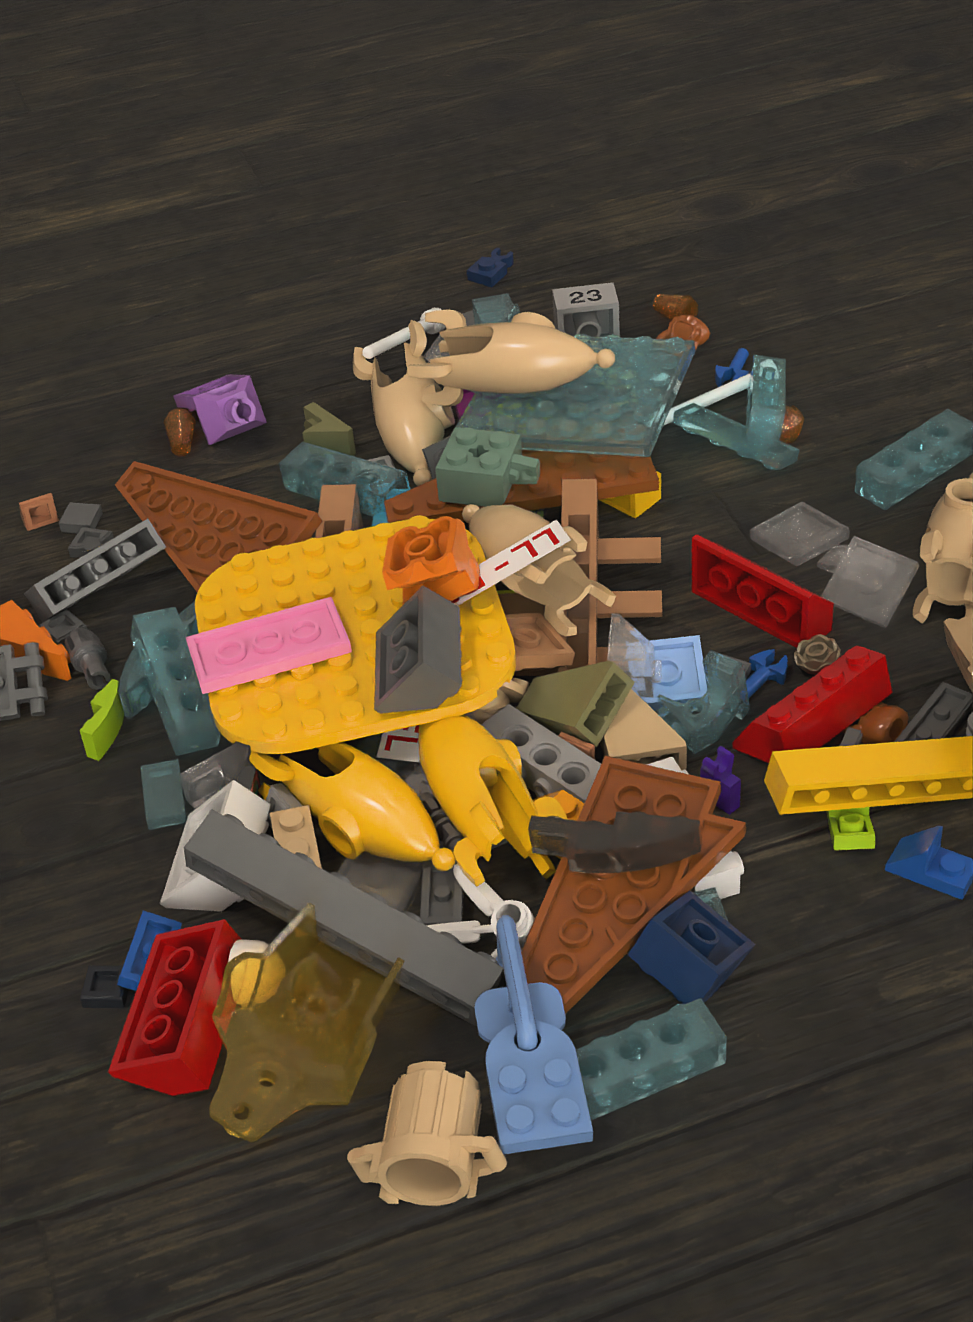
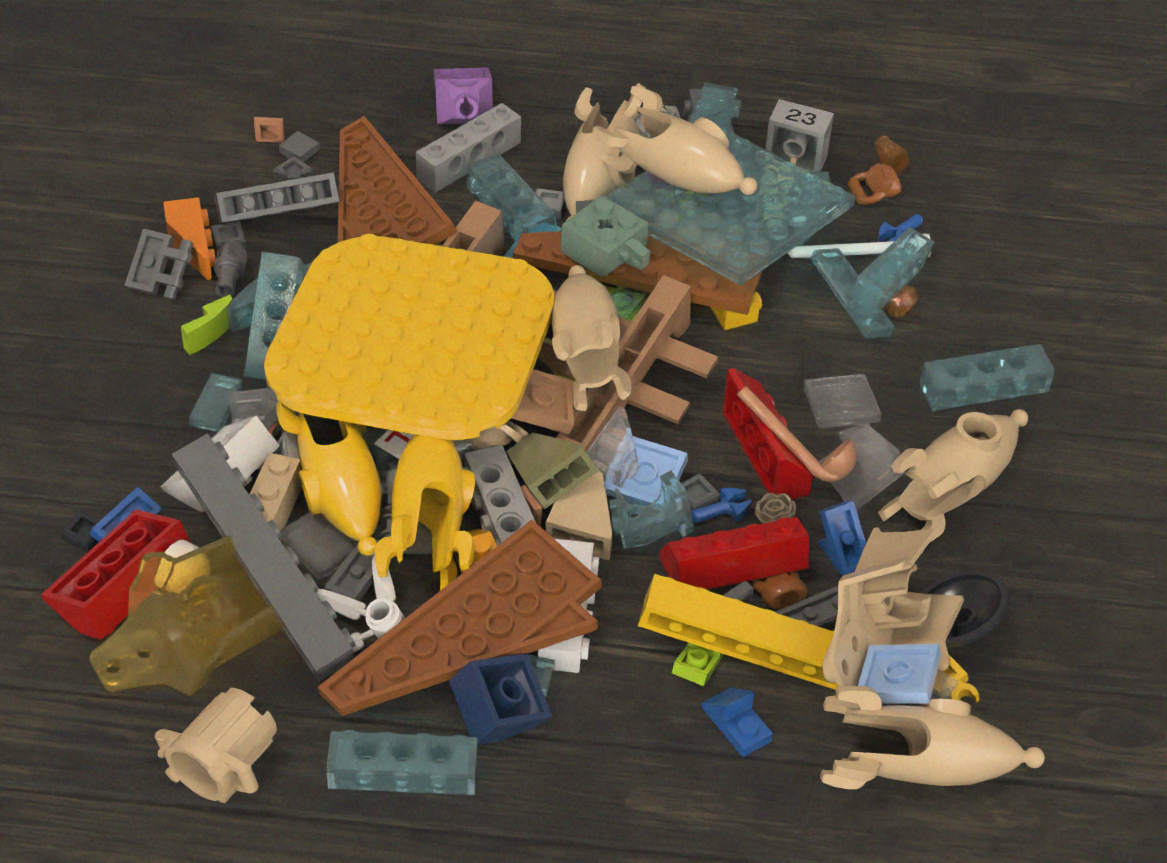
camera: 20 degrees right, 5 degrees up
clear orange cone [164,408,196,456] -> none
bright pink tile [185,597,352,694] -> none
olive slope [303,402,356,457] -> none
white piece [362,308,446,359] -> none
dark grey slope [374,585,462,714] -> none
orange piece [382,516,480,605] -> none
white sticker [450,520,571,606] -> none
dark blue plate [467,248,514,287] -> none
medium blue plate [475,915,593,1154] -> none
clear smoke slope [528,811,702,873] -> none
dark purple plate [700,746,741,815] -> none
none -> light grey brick [416,103,521,193]
none -> nougat piece [737,386,858,482]
none -> blue slope [818,500,866,575]

